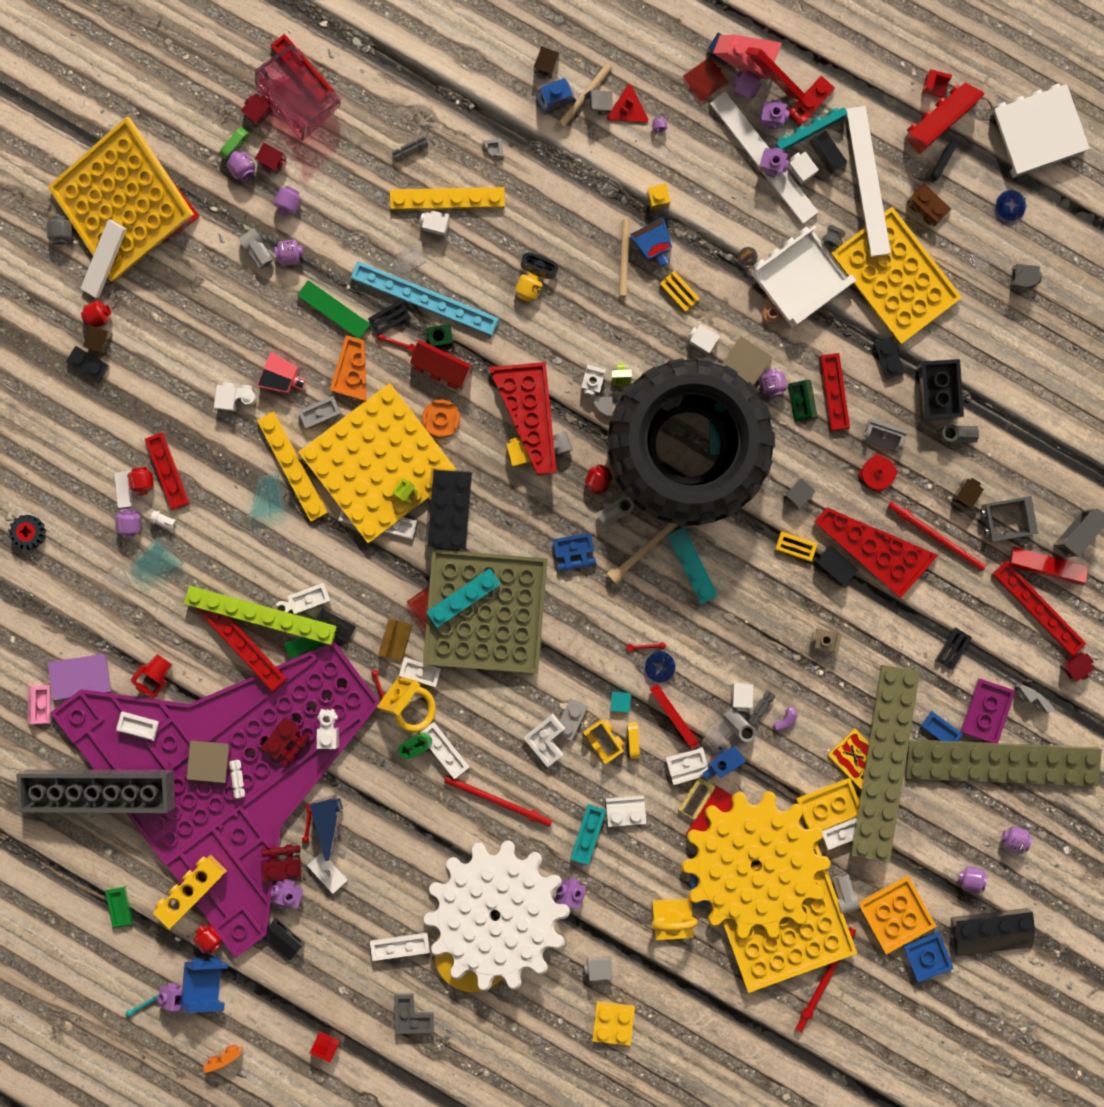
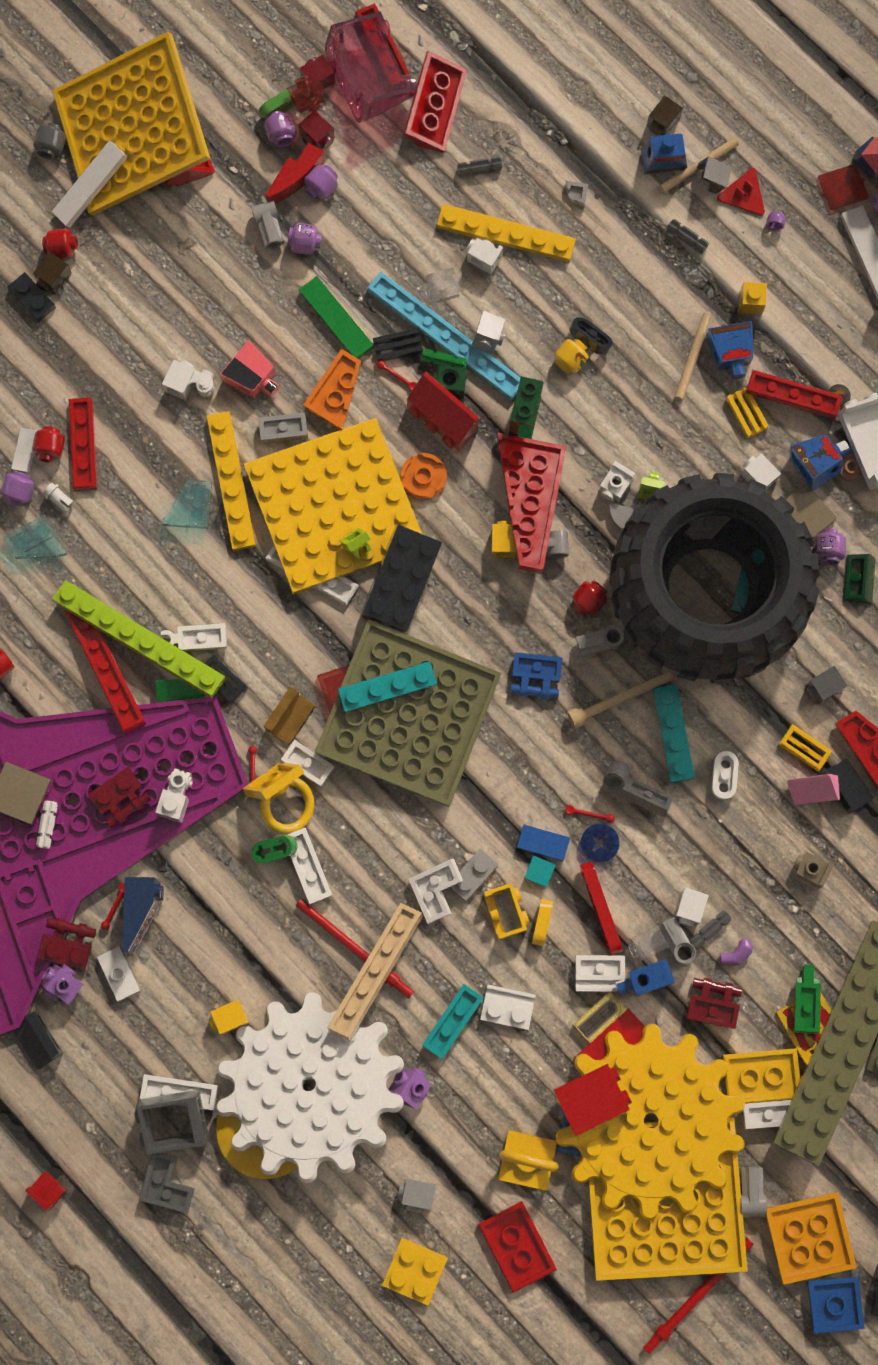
camera: 10 degrees right, 10 degrees down
none -> dark grey window [134,1090,209,1155]
none -> yellow brick [209,999,249,1035]
none -> red slope [265,143,325,204]
none -> clear red brick [286,76,325,113]
none -> tan plate [327,903,423,1041]
none -> red slope [404,51,467,153]
none -> green axle [421,349,467,368]
none -> brick [471,311,505,353]
none -> red tile [478,1201,557,1293]
none -> dark green panel [508,376,544,439]
none -> blue tile [517,824,570,861]
none -> red panel [554,1064,632,1136]
none -> flat silver plate [603,761,673,818]
none -> dark grey axle [667,219,709,254]
none -> dark red plate [686,977,743,1029]
none -> white plate [711,751,739,800]
none -> red tile [745,369,843,420]
none -> bright pink slope [787,774,840,805]
none -> blue torso [790,435,850,491]
none -> green hinge [794,964,821,1034]

